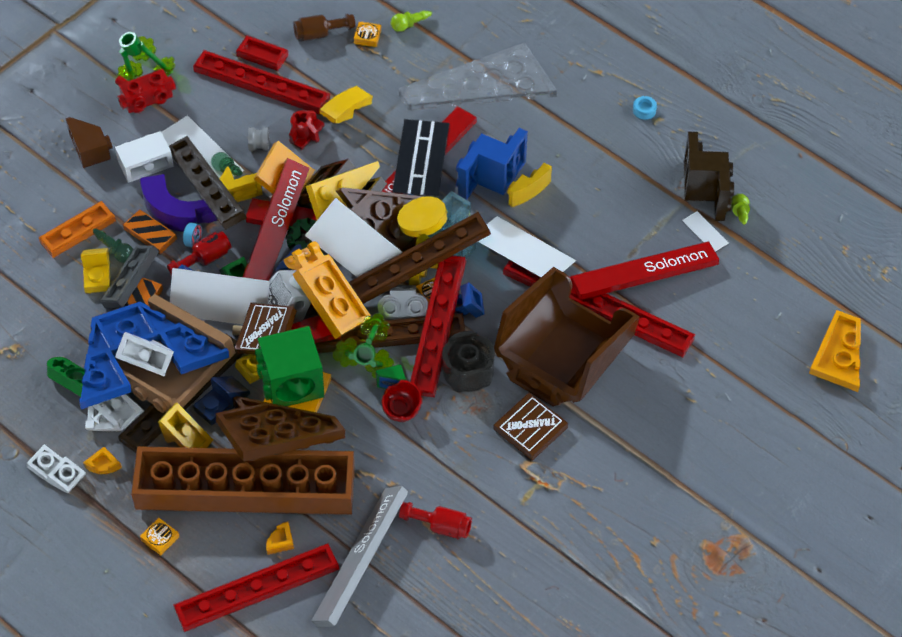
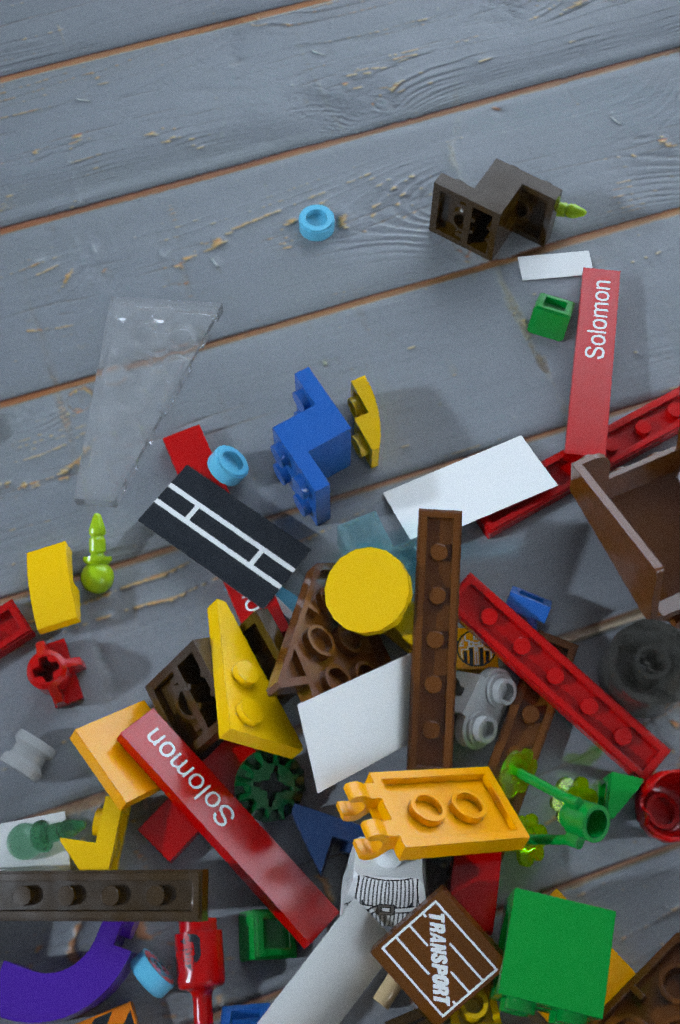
camera: 60 degrees left, 10 degrees up
none -> lime bar [81,513,114,594]
none -> medium azure tile [207,445,249,486]
none -> green slope [527,293,575,341]

